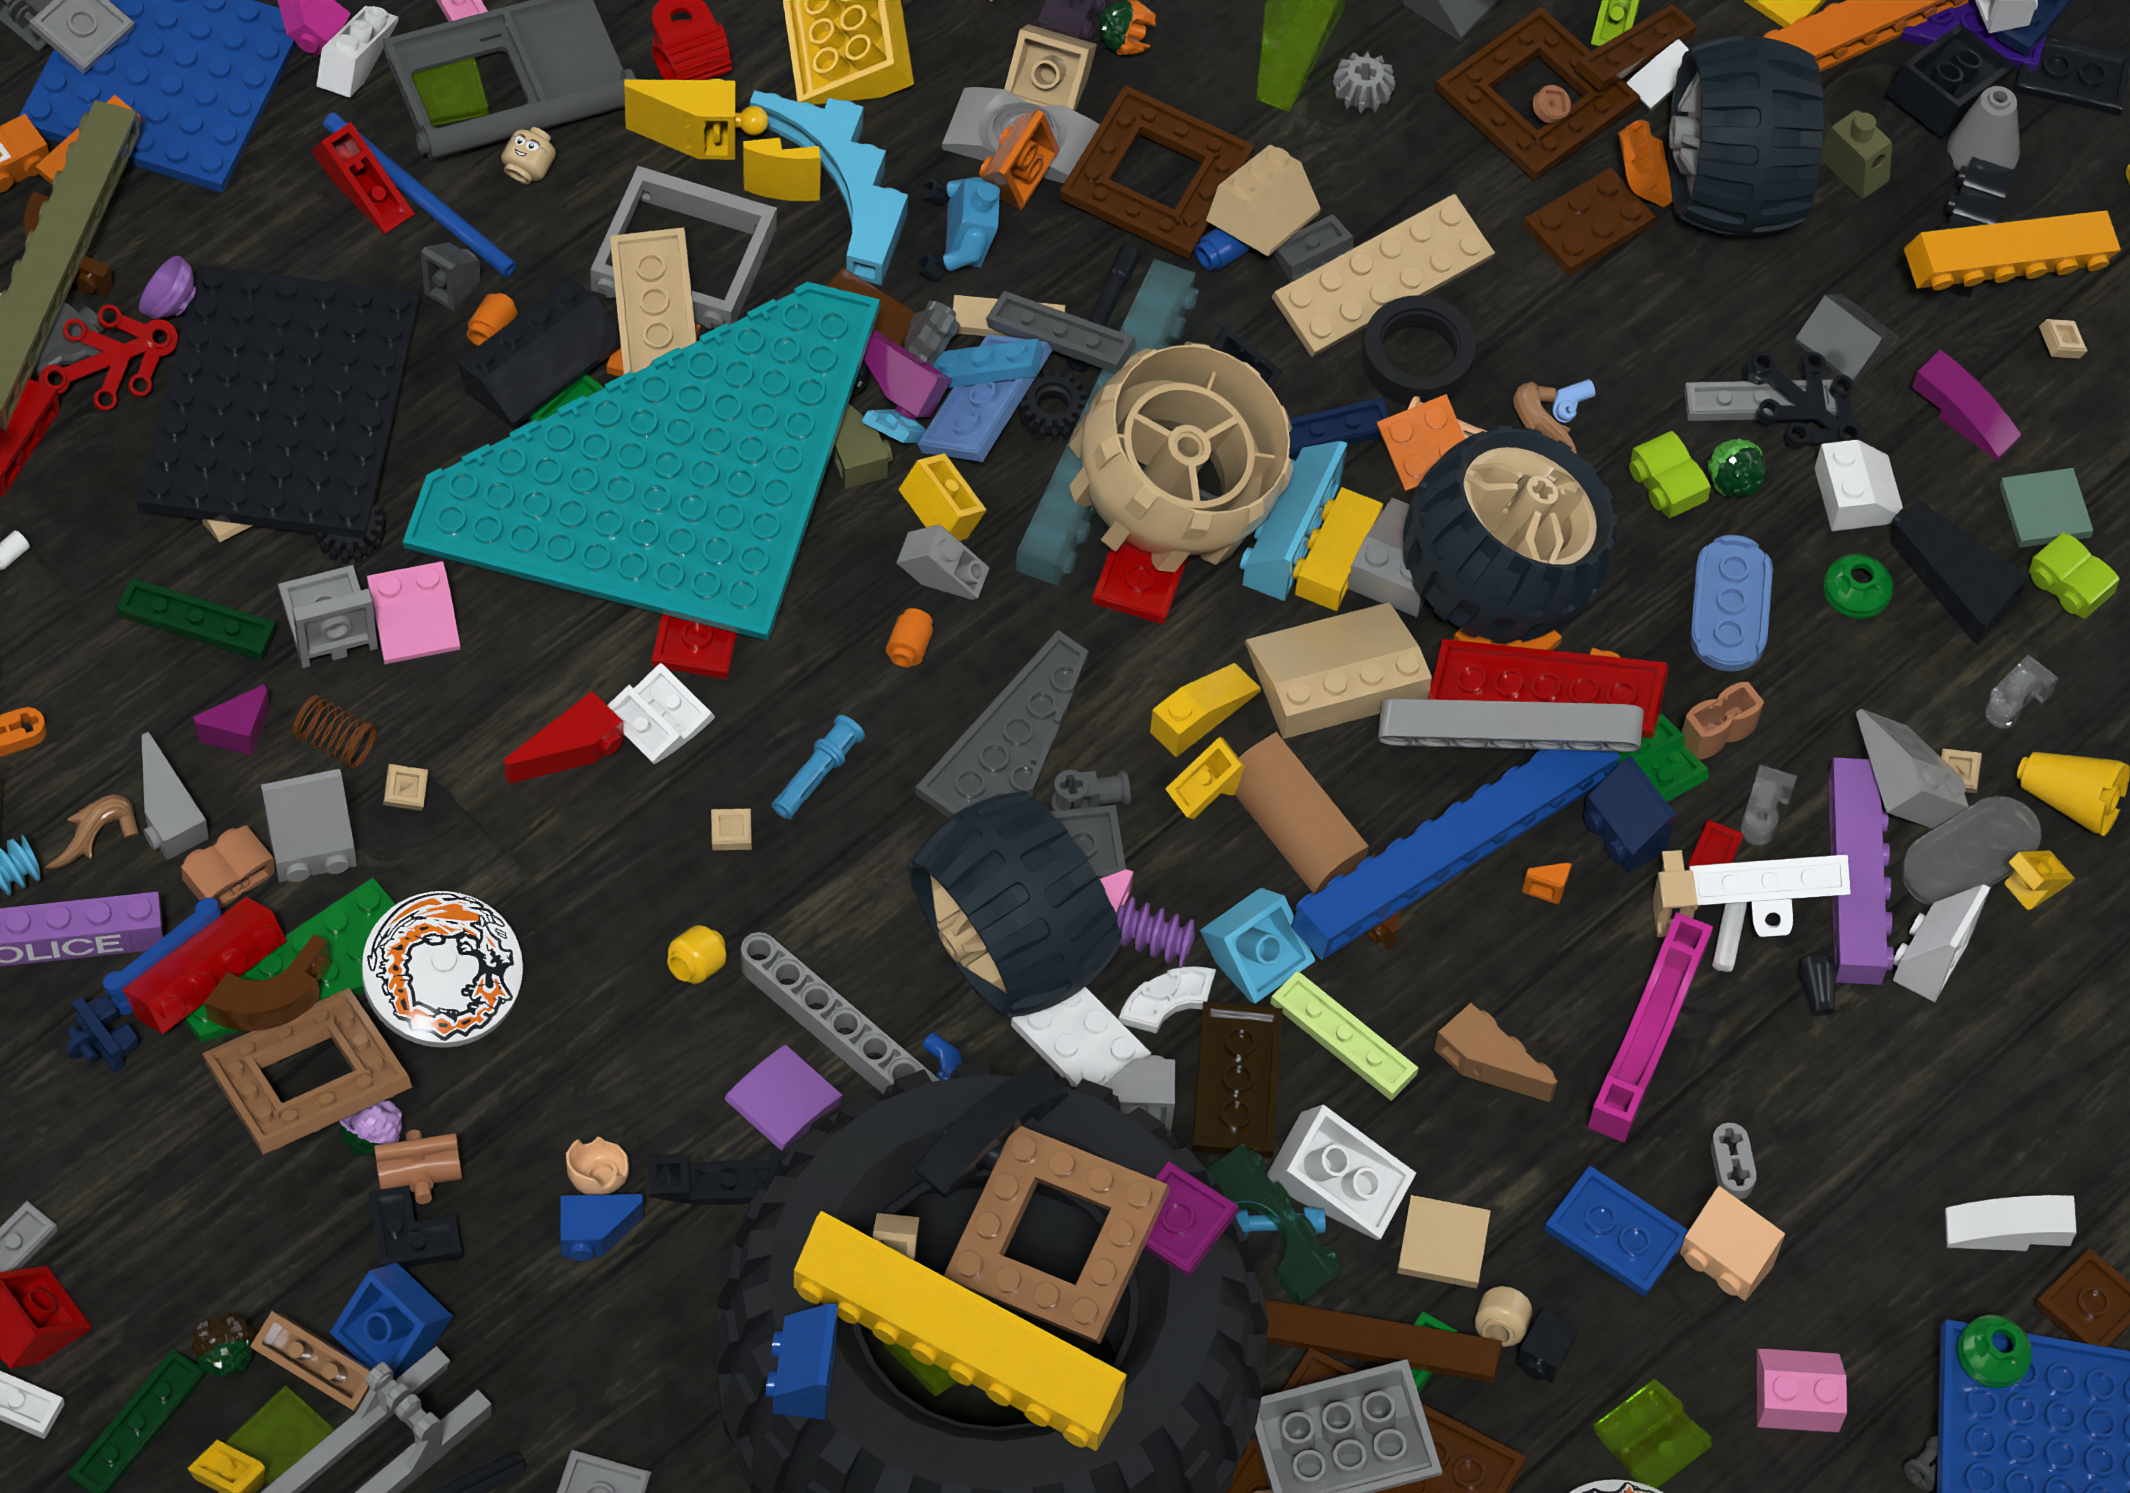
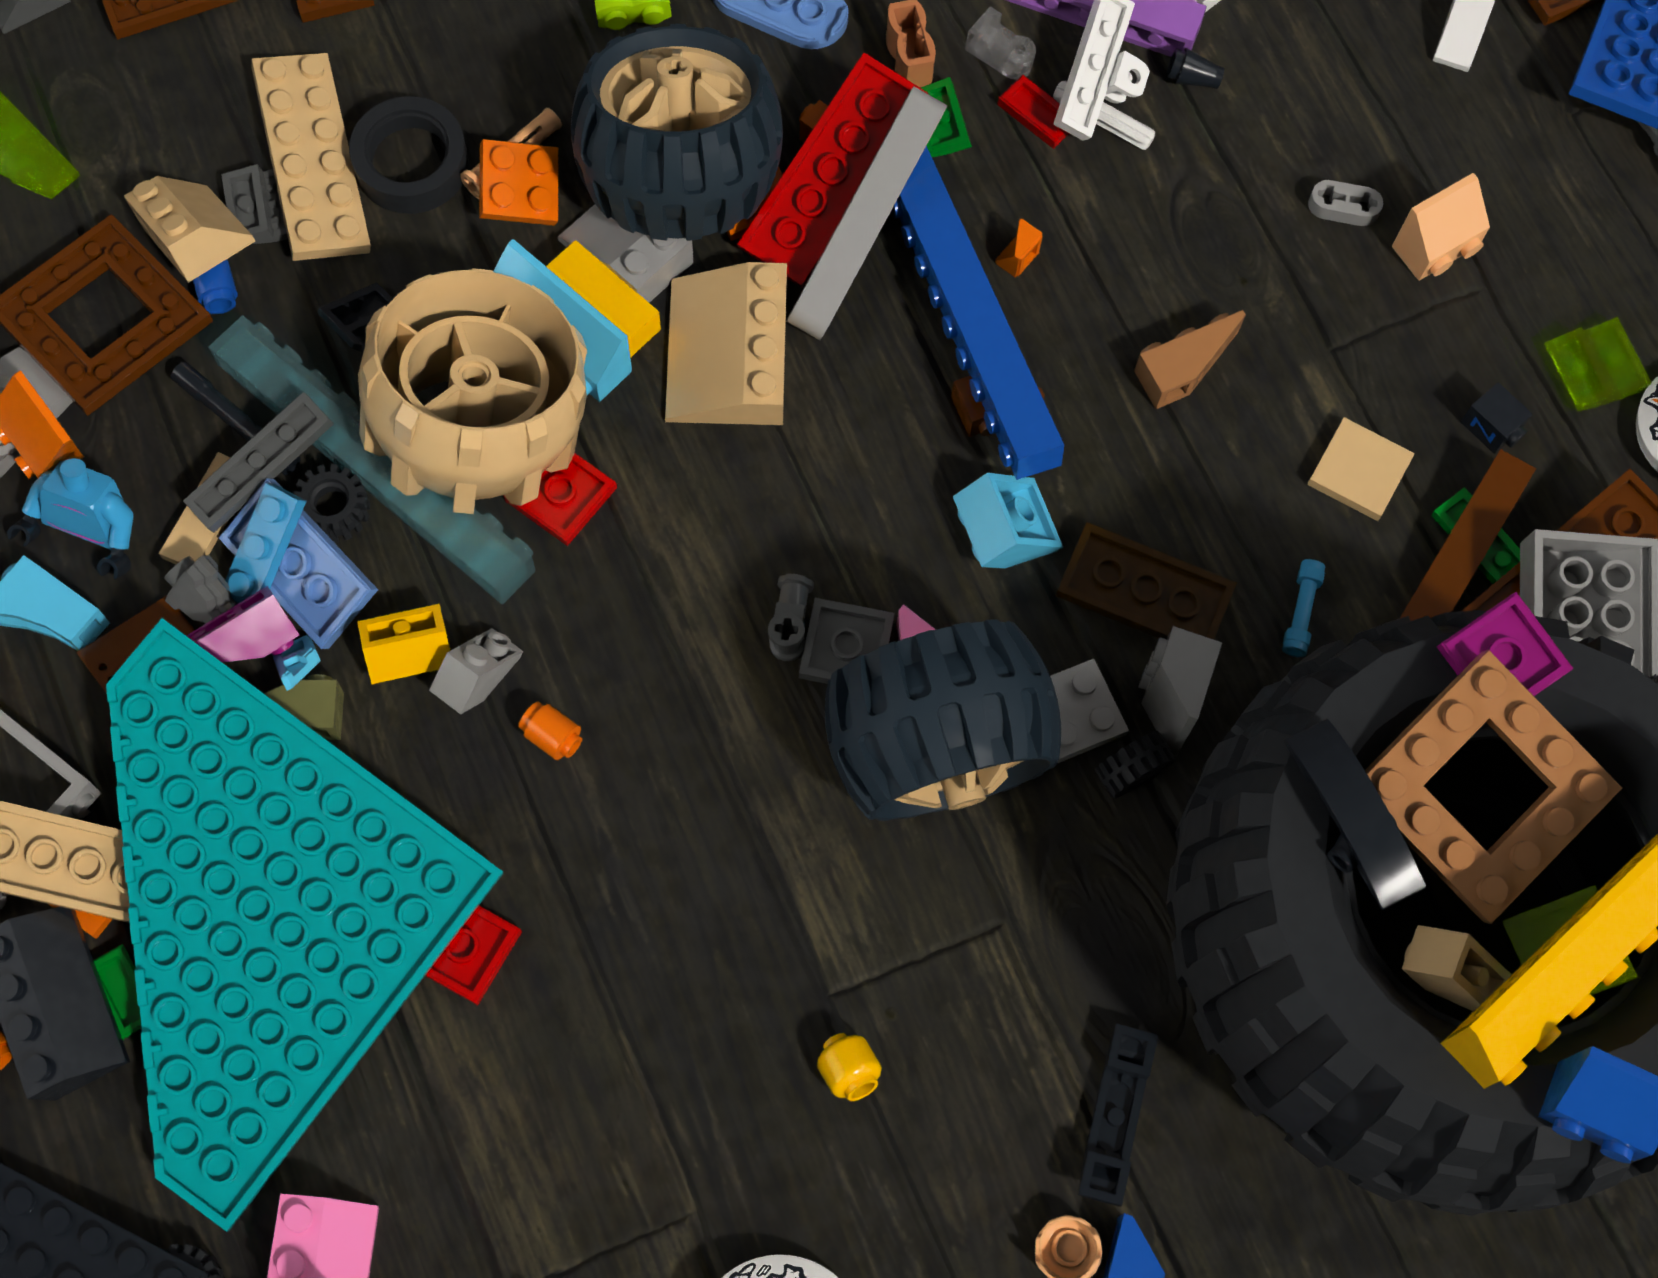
camera: 70 degrees left, 10 degrees up
red slope [503,691,624,783] -> none
white slope [607,663,715,764] -> none
tan tile [711,809,752,850] -> none
medium lavender slope [725,1045,843,1151] -> none
light grey beam [741,932,940,1094] -> none
dark azure pin [771,715,865,820] -> none
dark grey wing [915,630,1089,818] -> none
blue arm [922,1032,963,1080] -> none
medium lavender piece [1117,896,1196,968] -> none
white tile [1119,967,1216,1034] -> none
yellow slope [1150,663,1261,757] -> none
yellow slope [1165,737,1245,819] -> none
clear green arch [1207,1143,1341,1306] -> none
medium nougat brick [1235,732,1369,895] -> none
white slope [1265,1105,1416,1240] -> none
yellowish green plate [1270,971,1418,1101] -> none
dark blue tile [1289,397,1390,459] -> none
light grey gear [1333,51,1395,114] -> none
tan head [1475,1286,1532,1347] -> none
medium nougat piece [1513,382,1577,454] -> none
blue plate [1544,1166,1689,1297] -> none
light blue arm [1552,379,1595,423] -> none
dark blue slope [1583,756,1676,873] -> none
dark pink arch [1588,912,1713,1143] -> none
tan piece [1652,850,1698,937] -> none
bright pink slope [1757,1348,1847,1432] -> none
green piece [1957,1315,2033,1388] -> none

